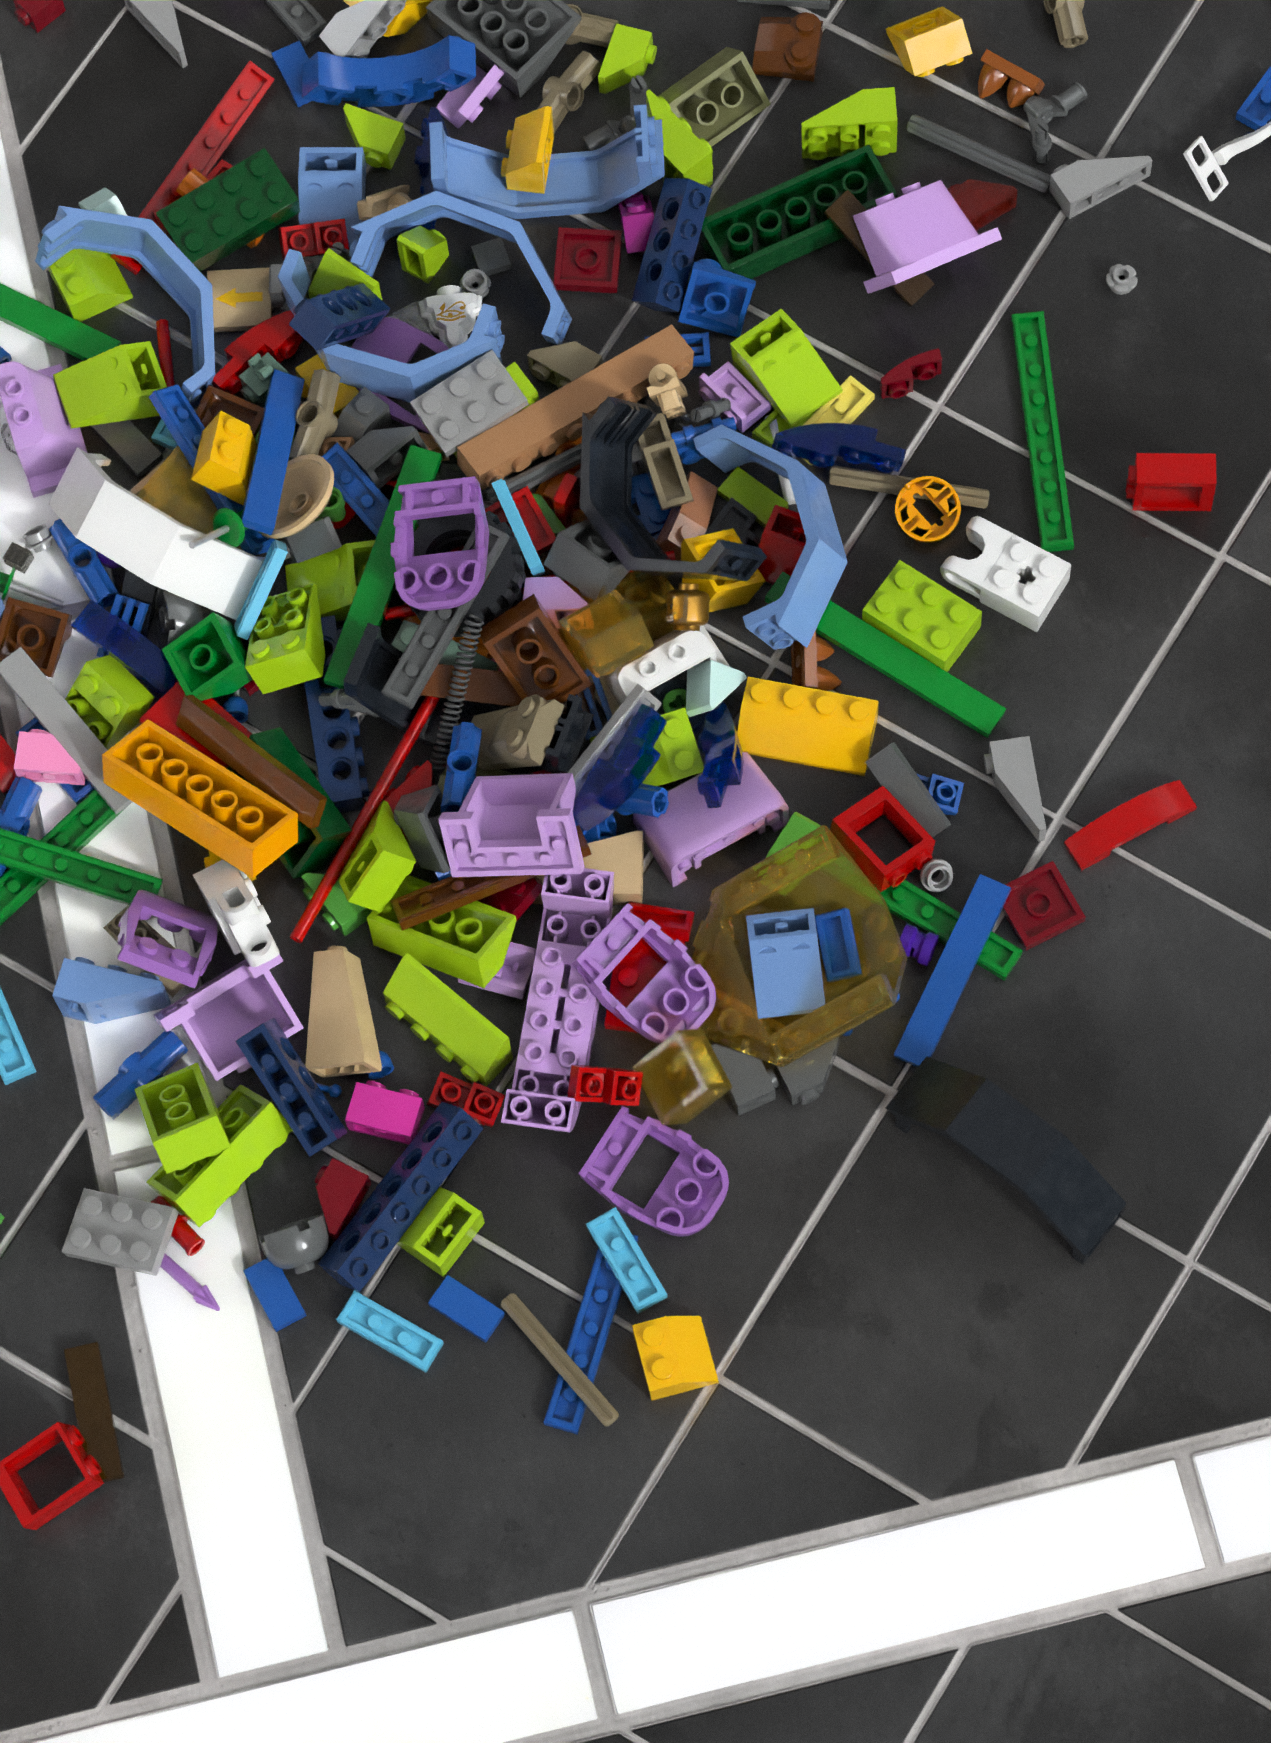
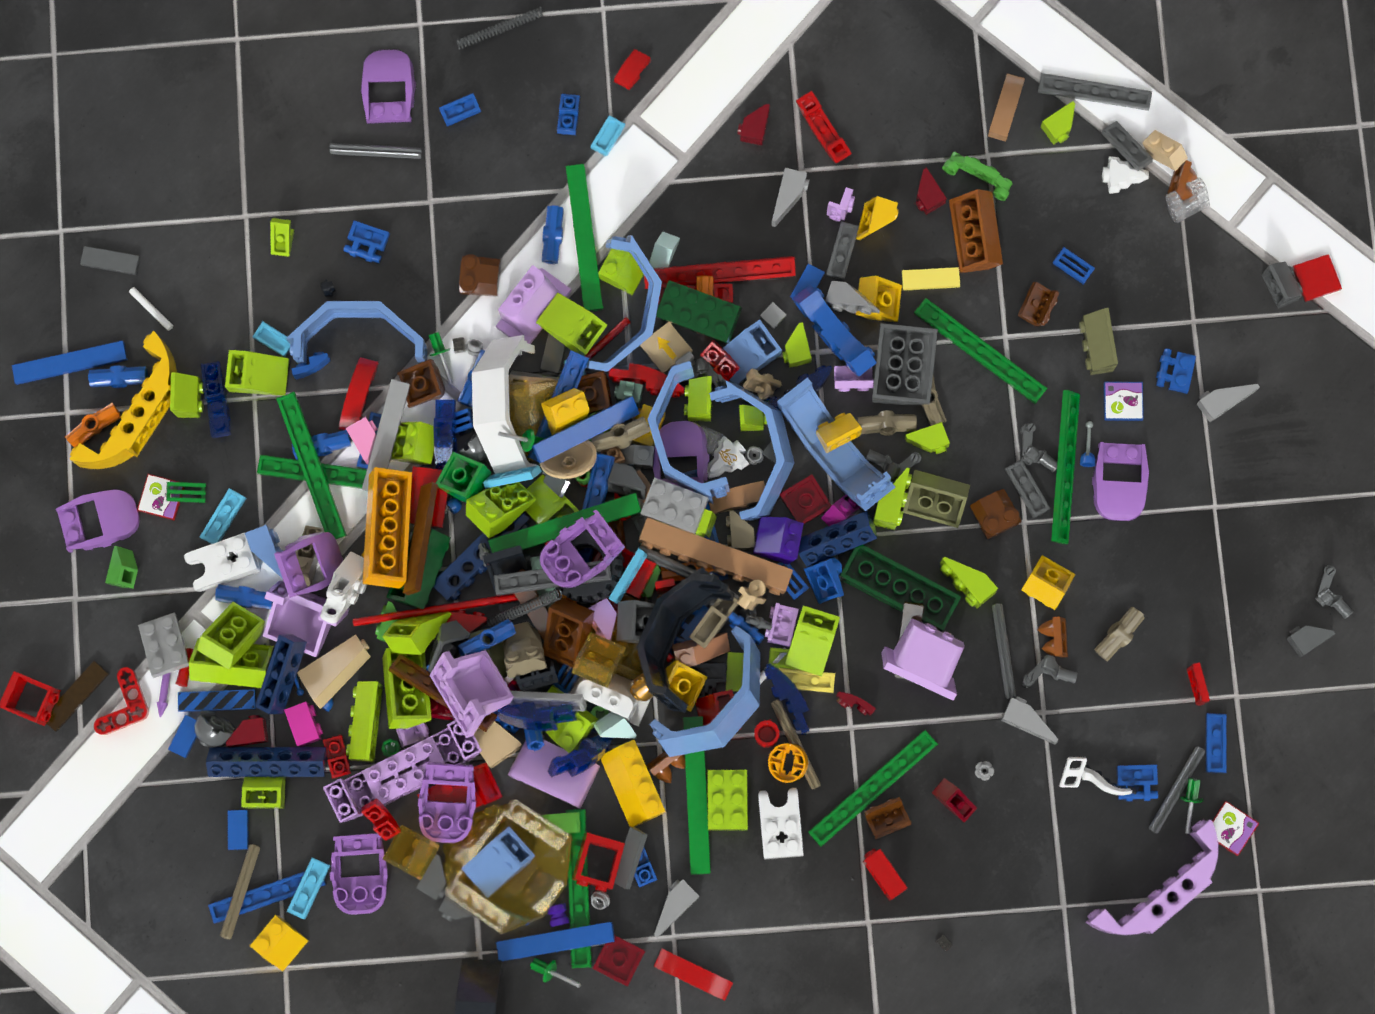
camera: 55 degrees right, 10 degrees up
dark blue brick [289,283,391,351] -> none
medium azure tile [336,1290,444,1373] -> none
blue tile [815,908,862,982] -> none
clear red slope [948,179,1018,231] -> none
none -> red beam [94,667,149,735]
none -> tile [178,689,256,712]
none -> white brick [184,533,261,592]
none -> green tile [381,739,401,757]
none -> green piece [530,958,581,988]
none -> medium nougat slope [709,481,765,514]
none -> dark purple slope [753,517,804,565]
none -> red piece [754,719,779,748]
none -> light grey tile [760,302,787,330]
none -> reddish brown bracket [864,797,911,840]
none -> dark red slope [932,778,977,823]

